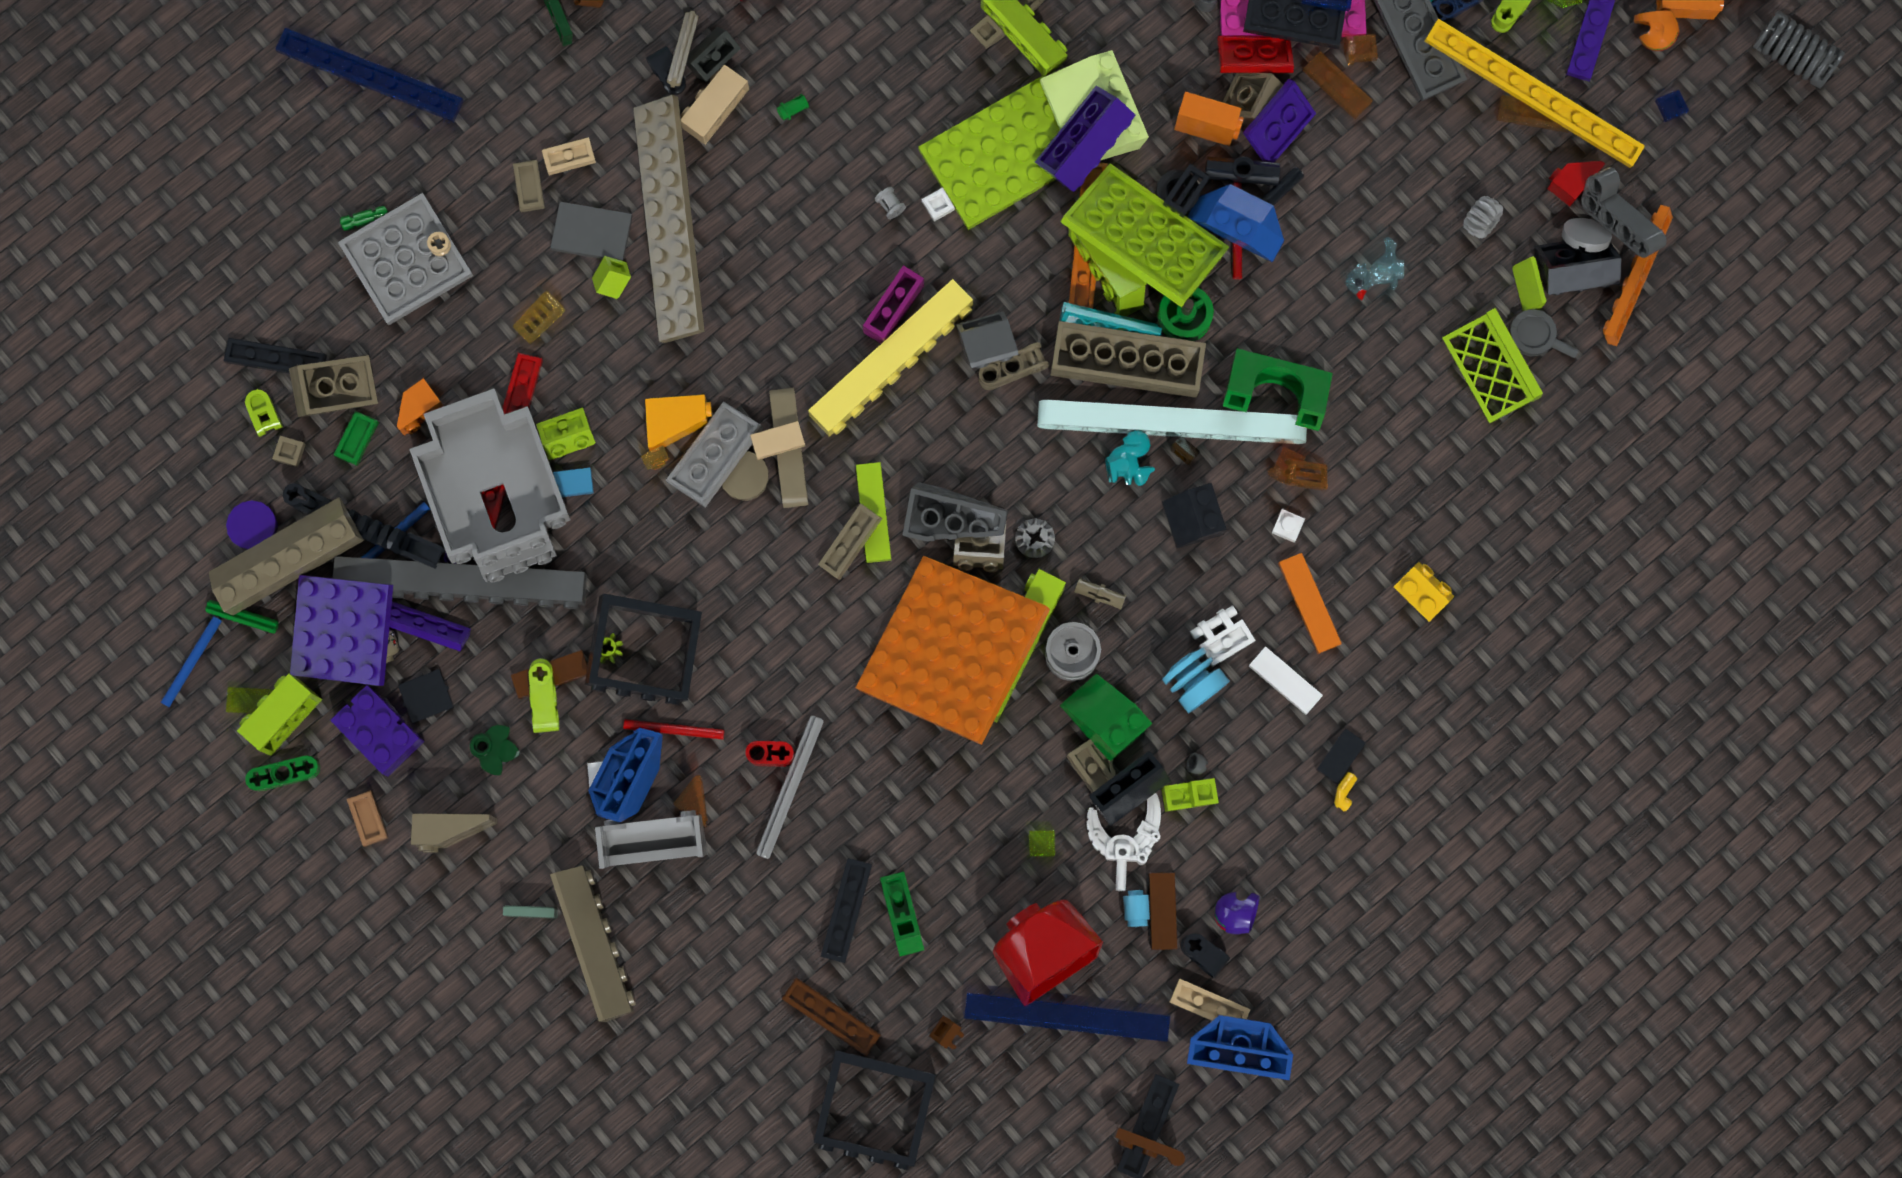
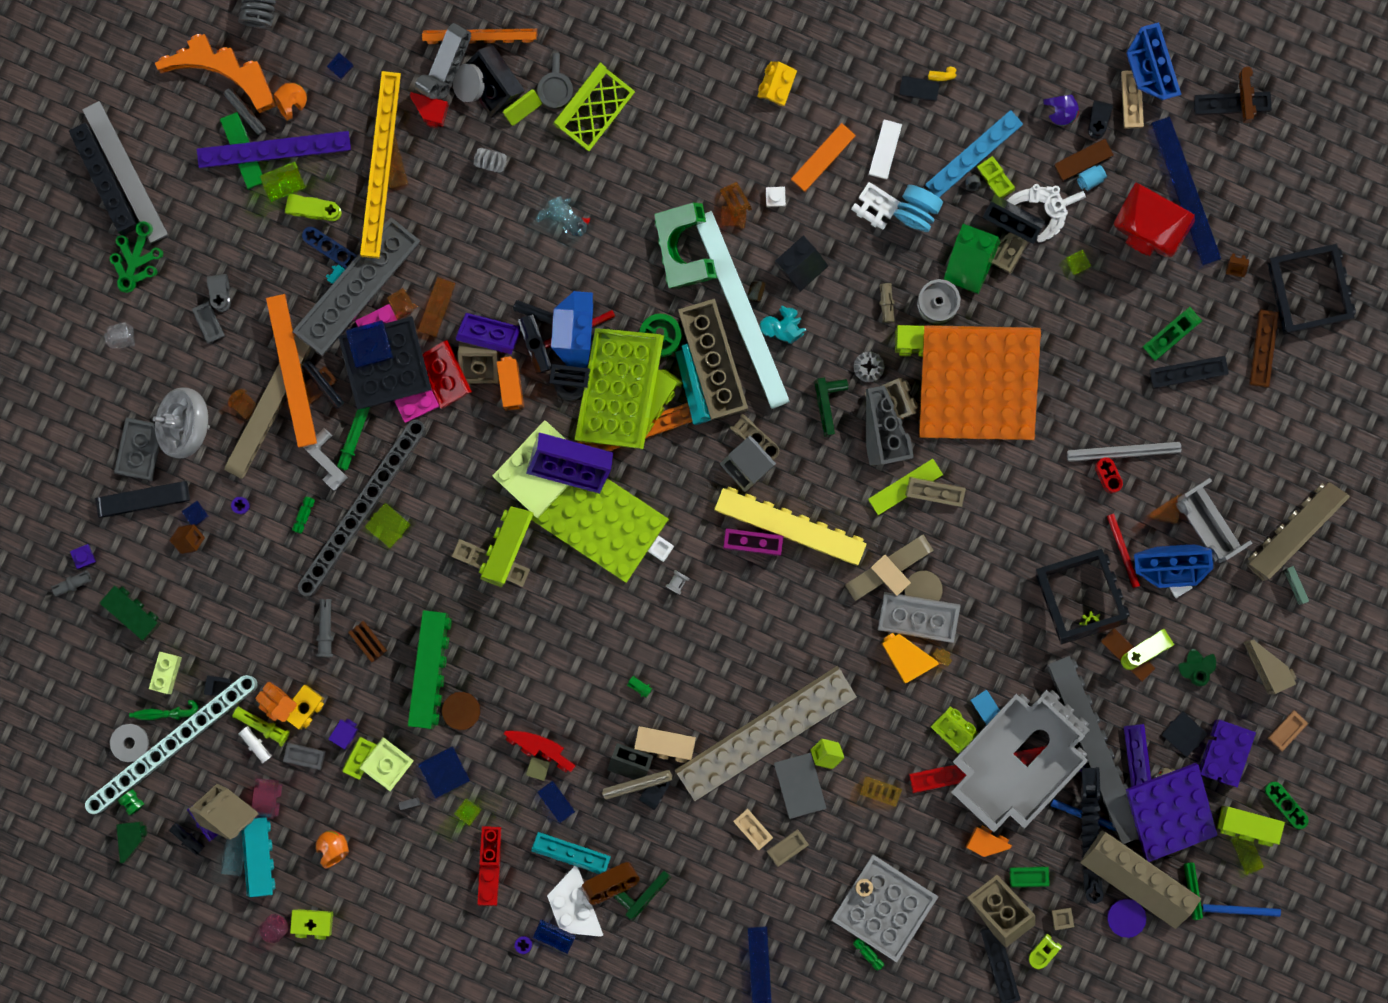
camera: 110 degrees left, 5 degrees up
none -> dark green piece [814,377,848,437]
none -> dark azure plate [925,110,1023,198]

